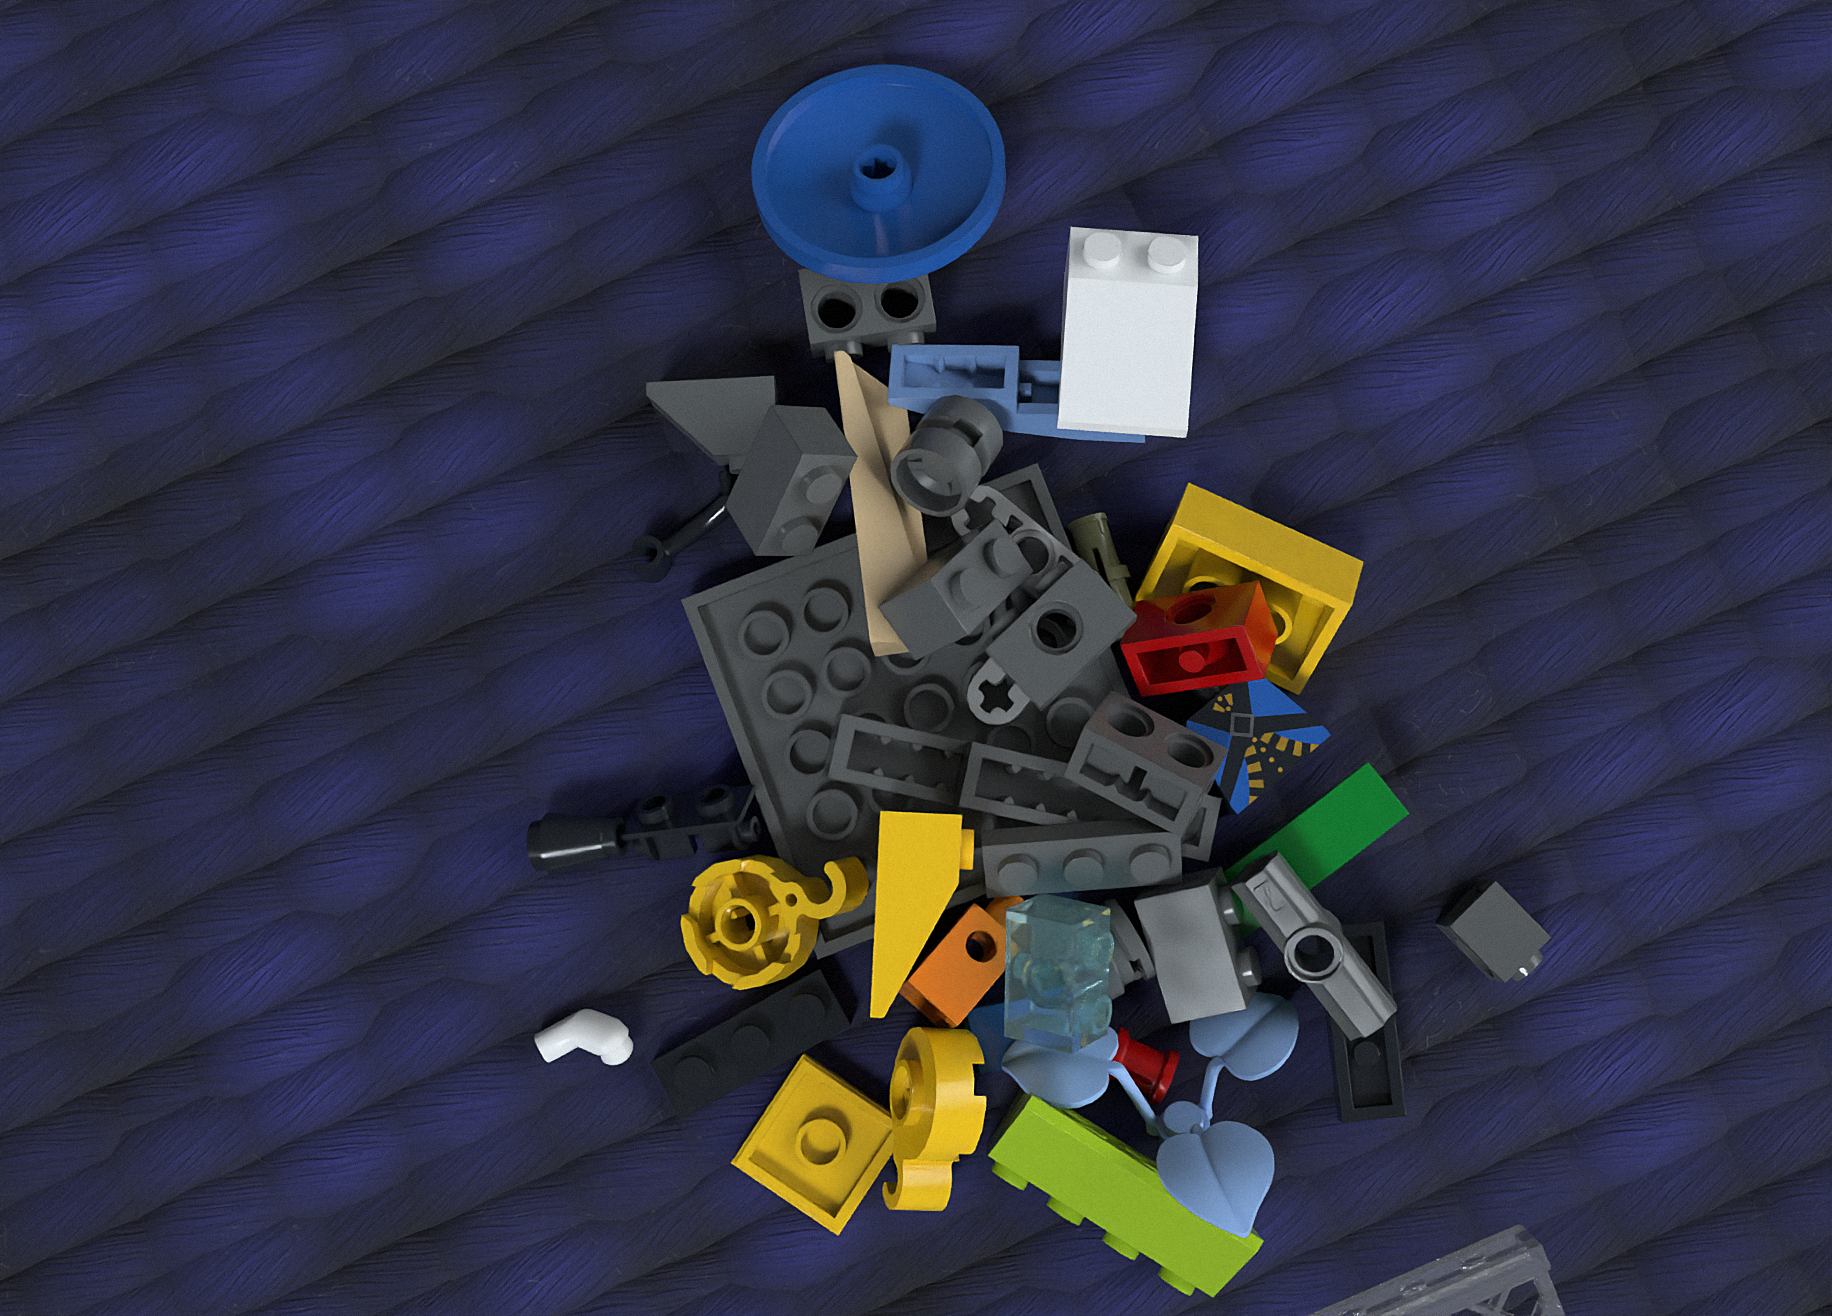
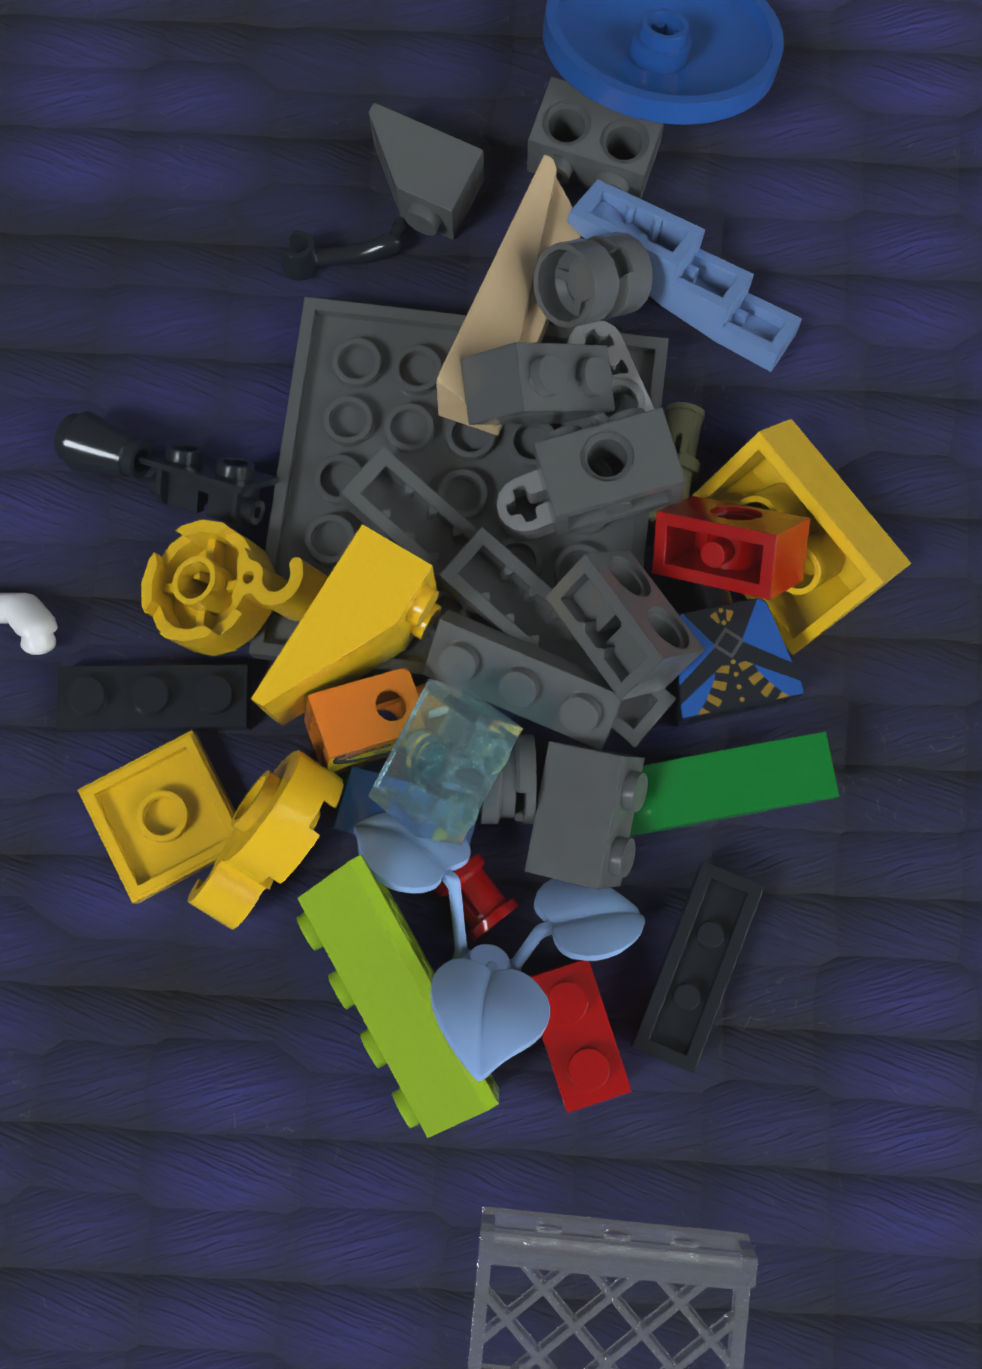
camera: 30 degrees right, 5 degrees down
dark grey brick [725,405,858,556] -> none
white slope [1057,227,1198,438] -> none
dark grey piece [1231,849,1397,1041] -> none
dark grey brick [1435,880,1552,983] -> none
none -> red brick [528,960,632,1113]

